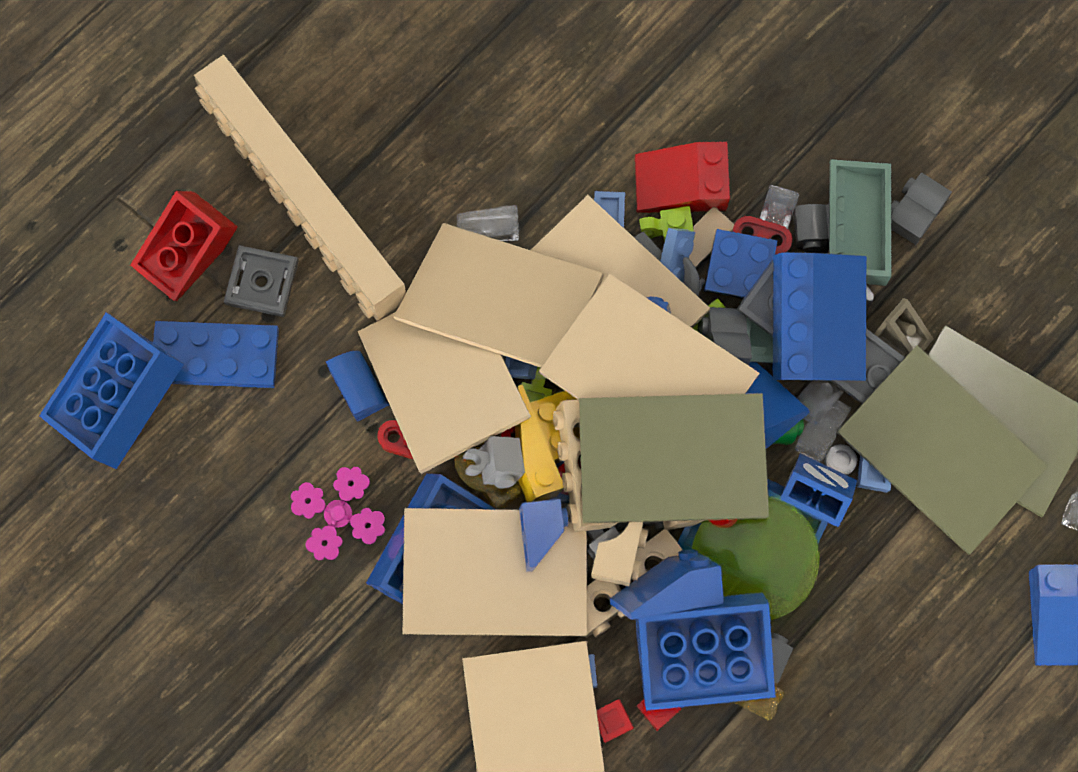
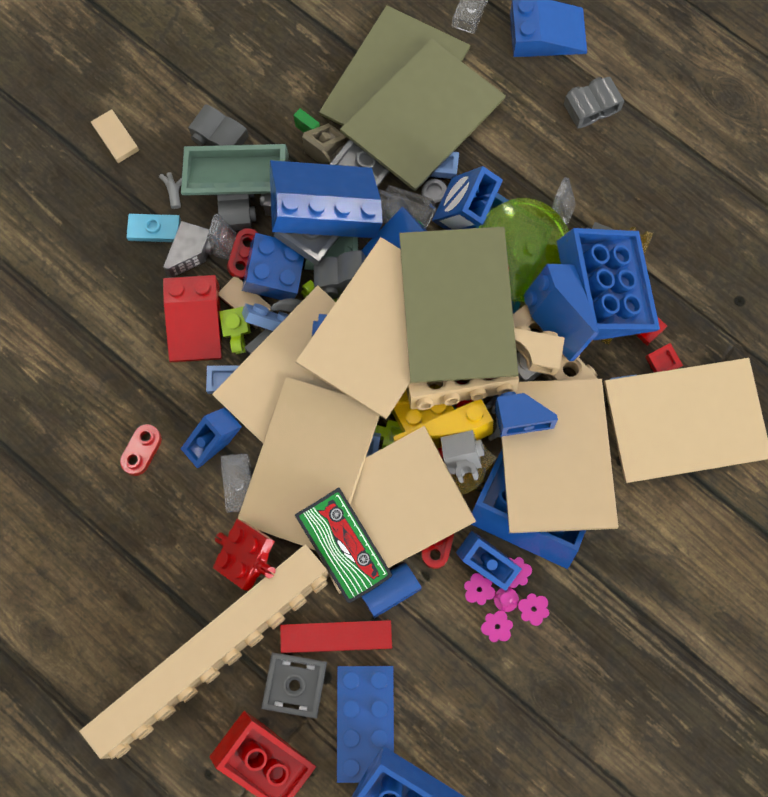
camera: 90 degrees left, 0 degrees up
none -> tan tile [91,109,139,163]
none -> plate [120,424,162,476]
none -> medium azure plate [126,214,181,242]
none -> light grey bar [159,172,182,209]
none -> flat silver slope [163,221,215,278]
none -> blue slope [181,407,242,468]
none -> red plate [213,519,276,591]
none -> red tile [280,620,392,653]
none -> green tile [293,108,320,133]
none -> sticker [295,487,392,603]
none -> blue slope [456,531,522,591]
none -> clear slope [549,177,576,226]
none -> dark grey brick [564,77,624,129]

